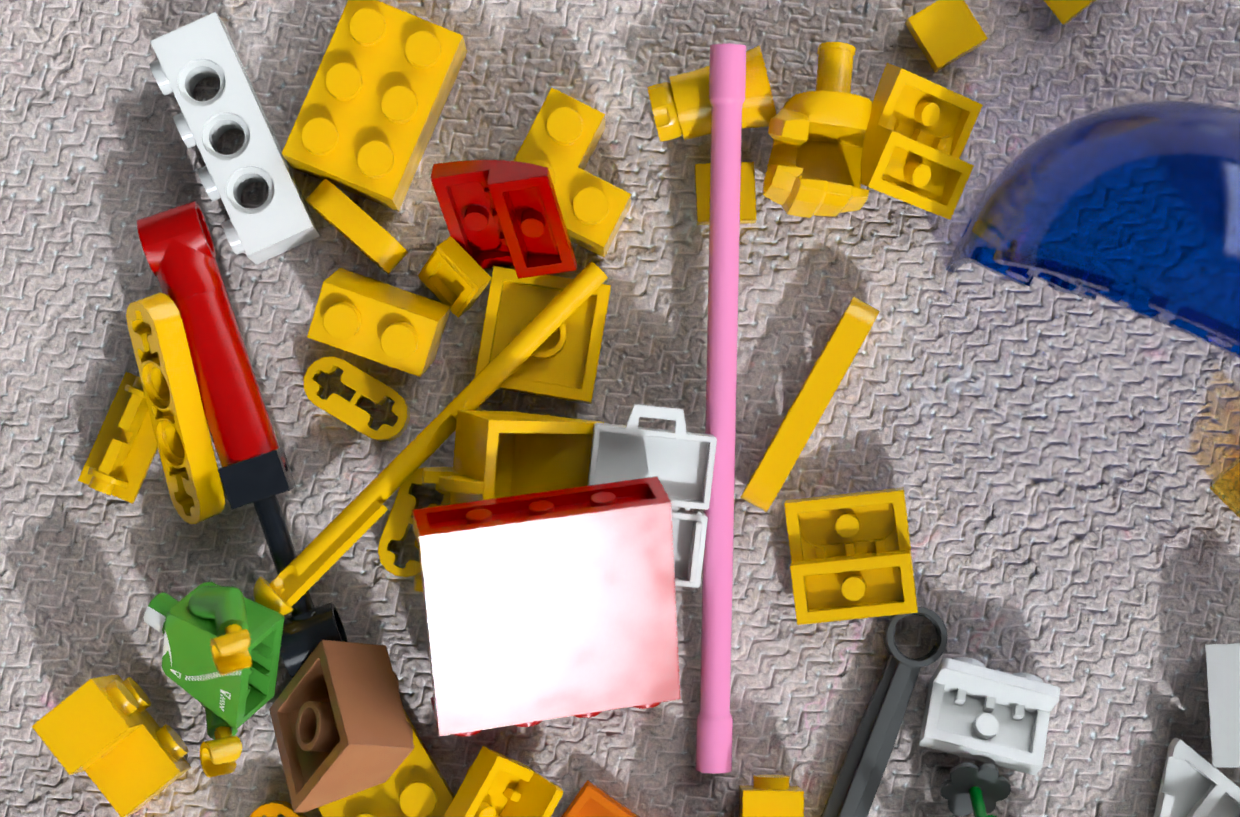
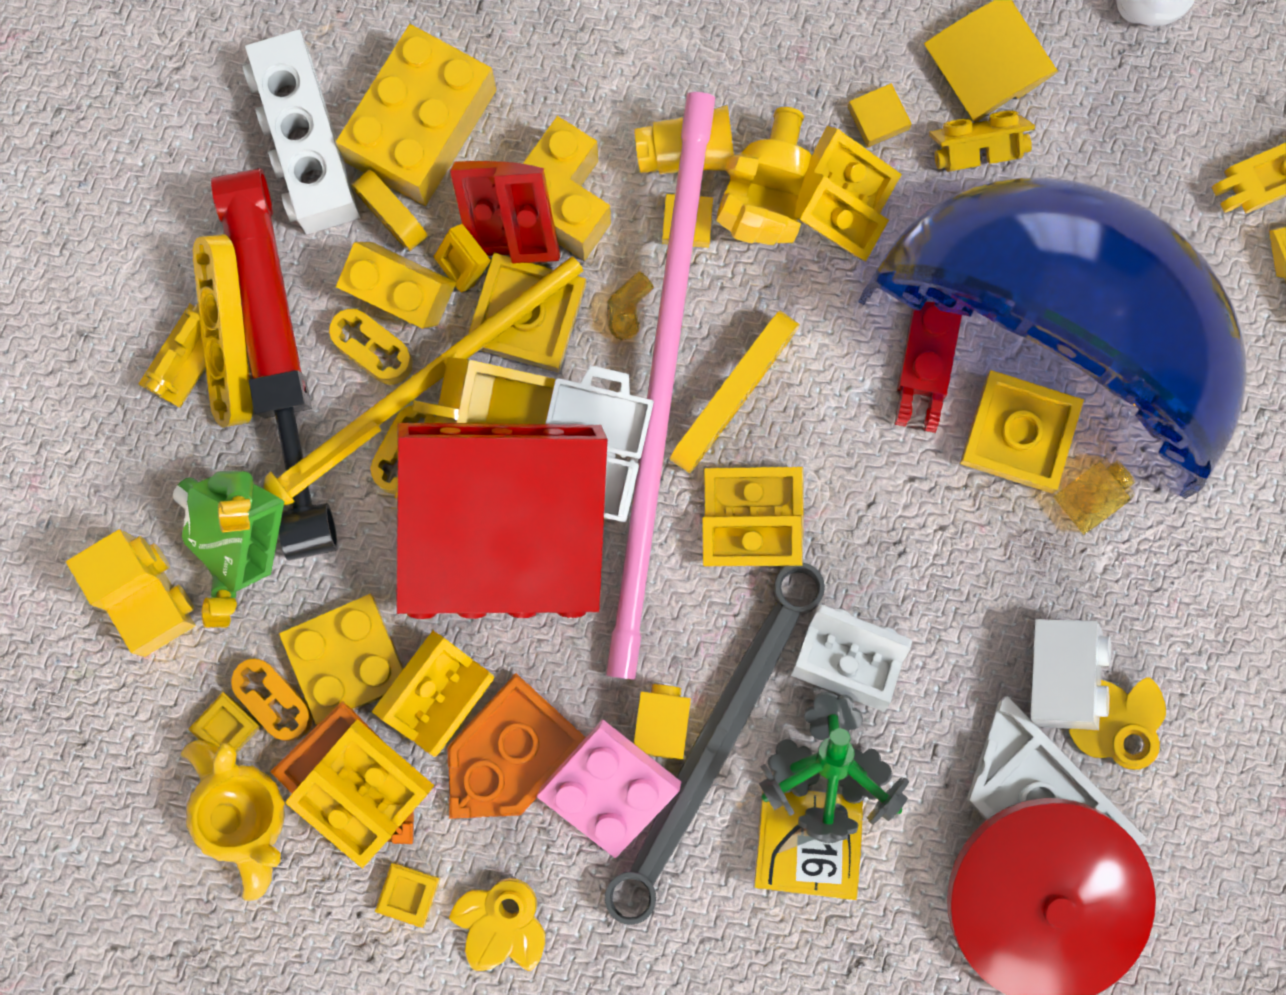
camera: 10 degrees right, 5 degrees down
nougat slope [269,640,414,813] -> none
none -> clear yellow arm [607,271,654,340]
none -> red hinge [895,294,964,433]
none -> yellow hinge [929,111,1035,172]
none -> yellow plate [960,370,1084,494]

